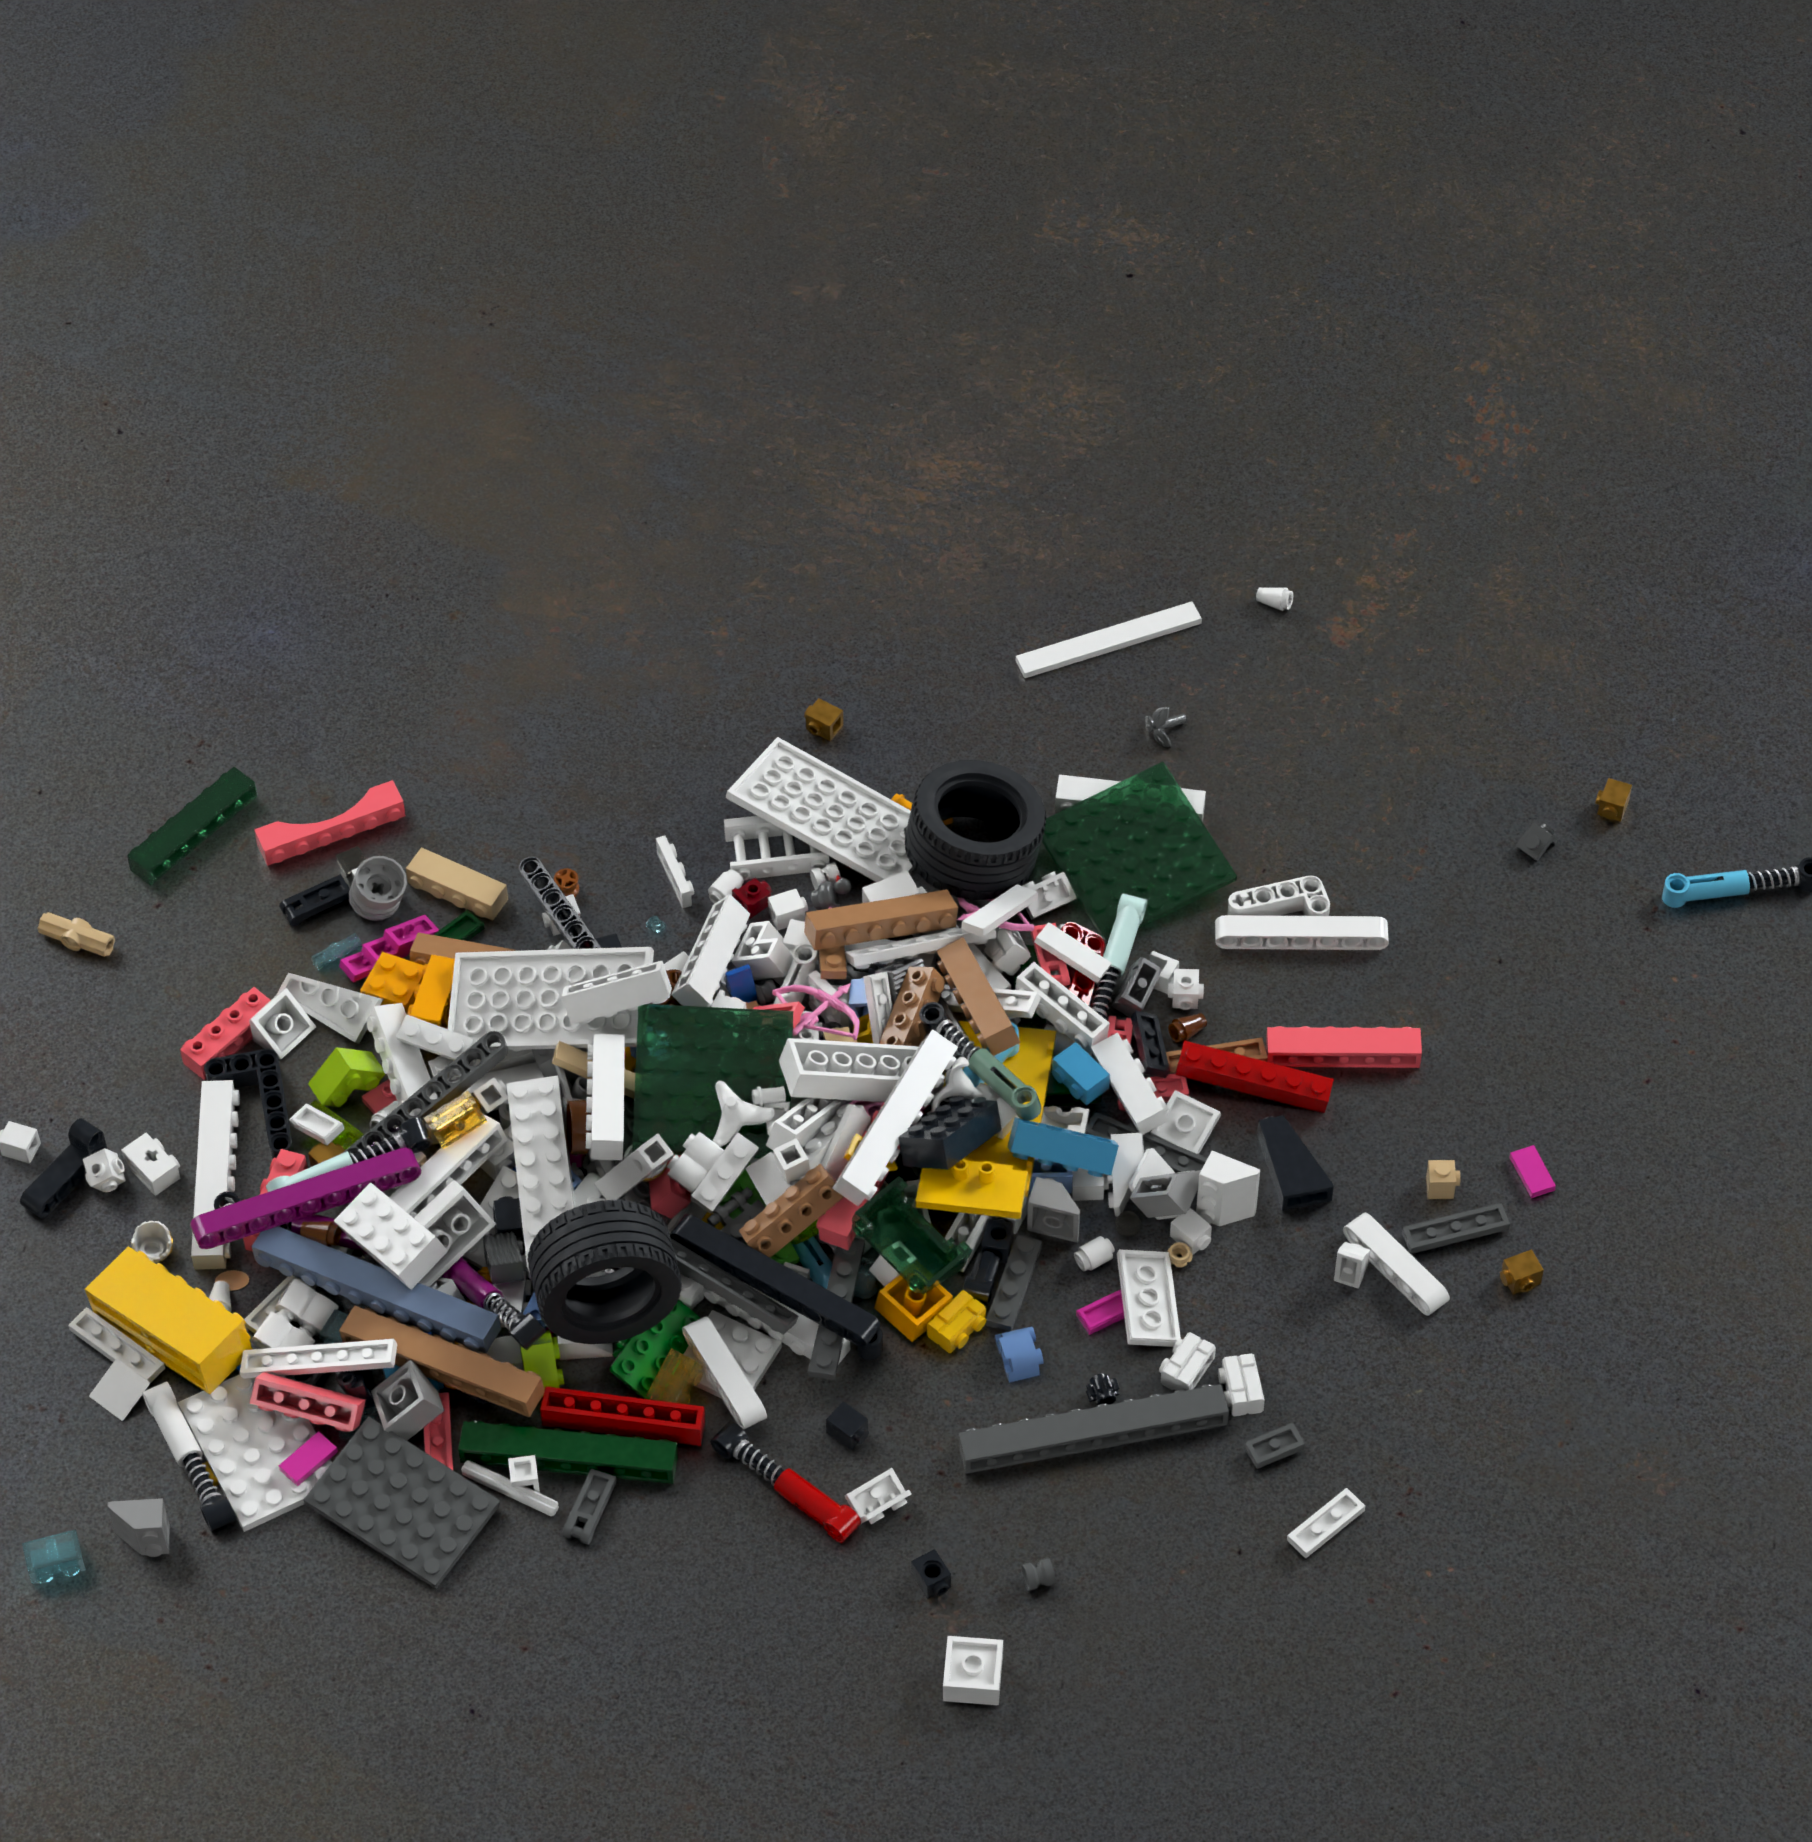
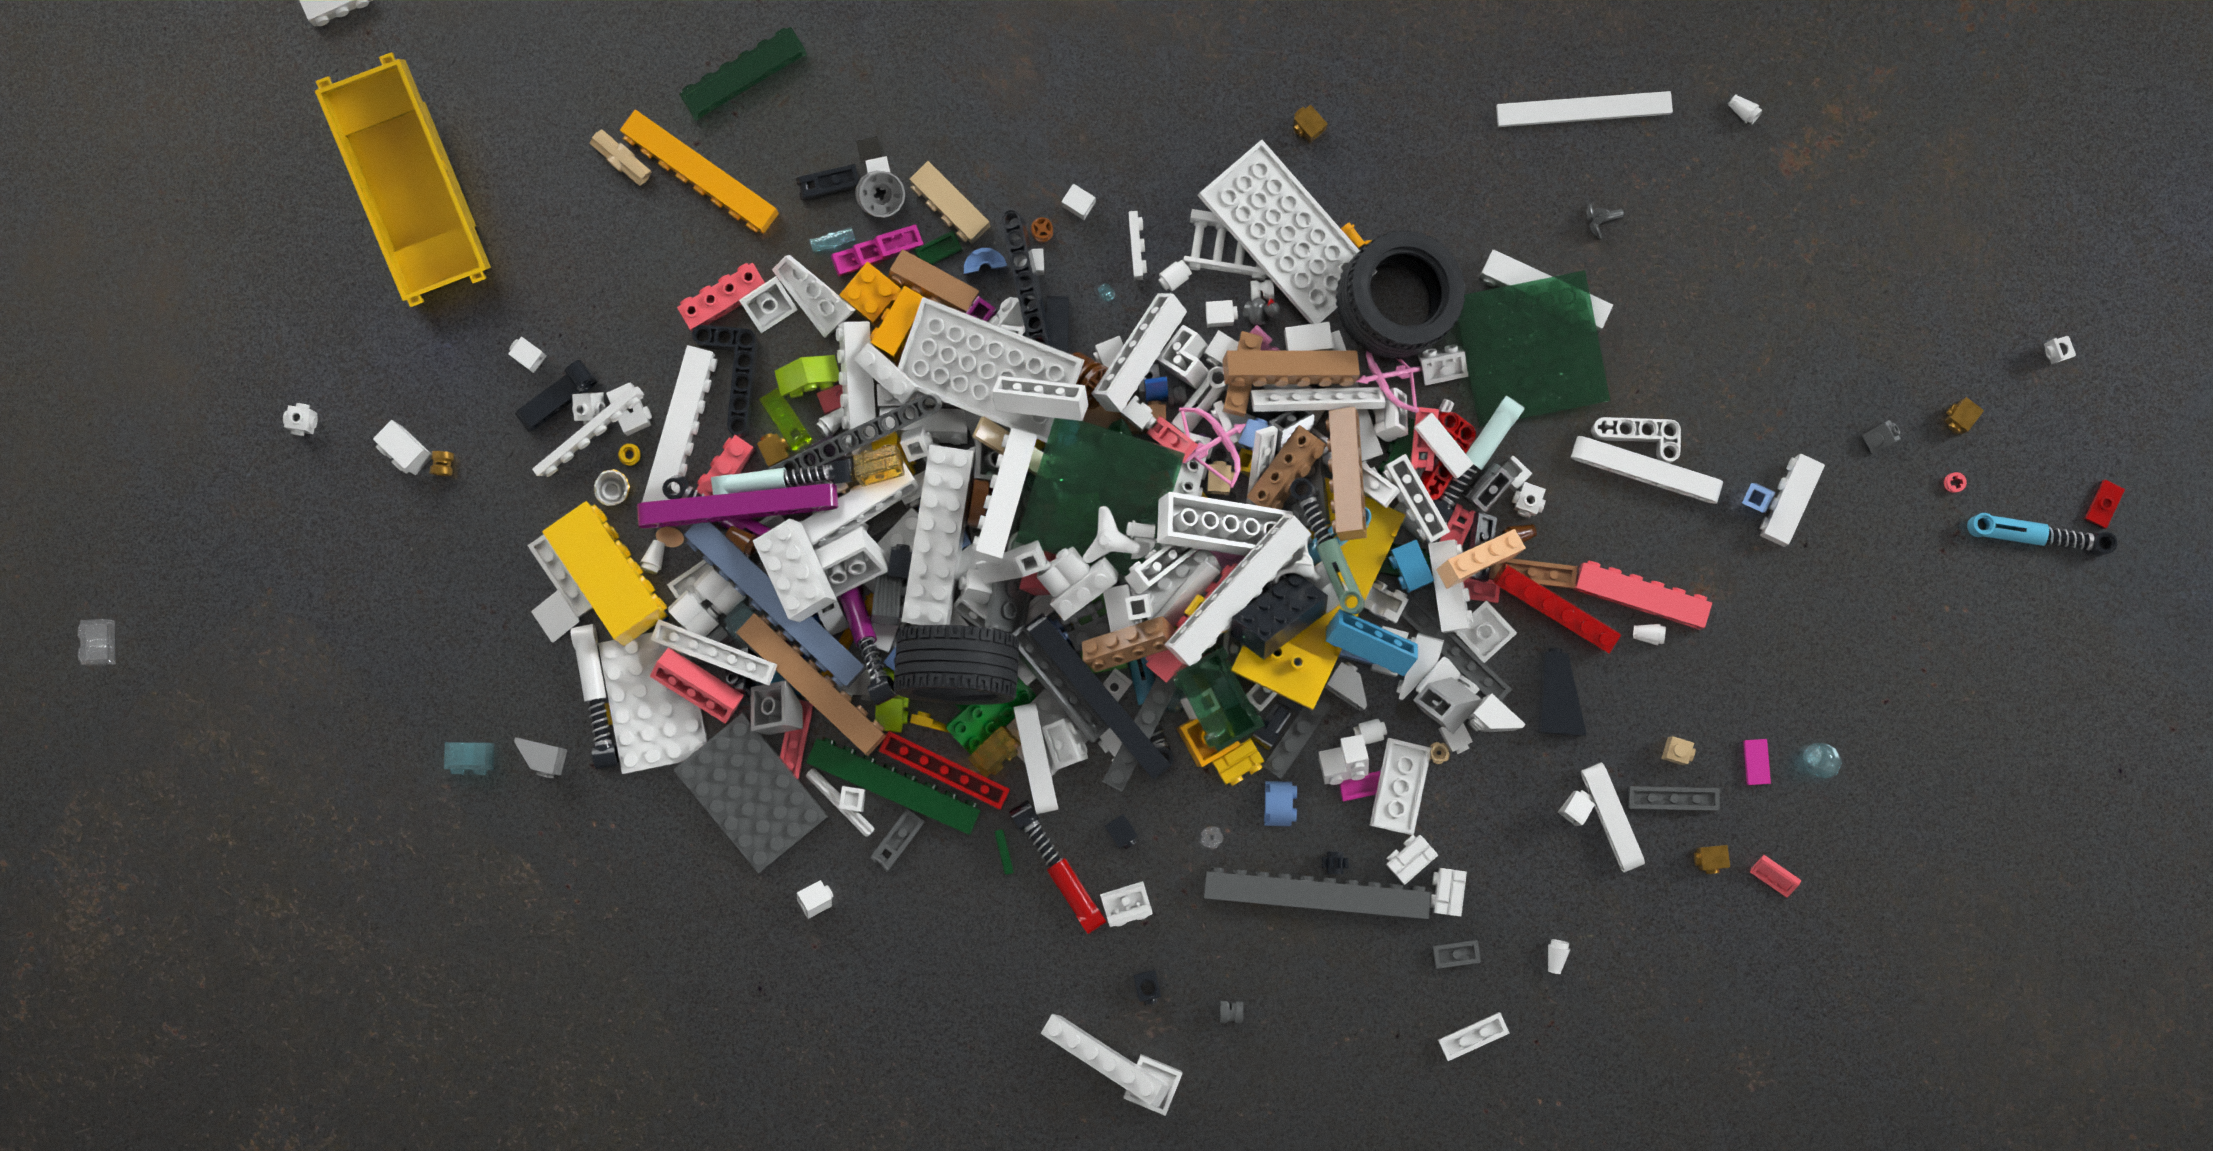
camera: 20 degrees right, 30 degrees up
coral arch [254,780,406,866] -> none
dark pink tile [278,1431,338,1486] -> none
white tile [289,1103,344,1145] -> none
dark red brick [732,878,772,920] -> none
white tile [961,885,1038,937] -> none
none -> white plate [532,387,644,477]
none -> yellow plate [618,444,641,466]
none -> light orange brick [620,109,779,234]
none -> white brick [797,880,833,919]
none -> yellow plate [910,711,950,733]
none -> medium blue cylinder [964,248,1007,274]
none -> dark green tile [994,829,1014,875]
none -> white bracket [1041,717,1088,770]
none -> white brick [1041,1014,1170,1106]
none -> white panel [1062,184,1096,220]
none -> clear plate [1201,826,1223,849]
none -> white brick [1319,734,1369,785]
none -> light nougat arch [1436,529,1526,589]
none -> white cone [1548,939,1570,974]
none -> white cone [1633,624,1666,646]
none -> light blue brick [1742,483,1776,513]
none -> coral plate [1750,855,1801,898]
none -> white brick [1759,454,1825,547]
none -> clear light blue hair [1803,743,1842,778]
none -> coral bush [1944,472,1967,493]
none -> white bracket [2044,336,2076,364]
none -> red plate [2084,479,2125,529]

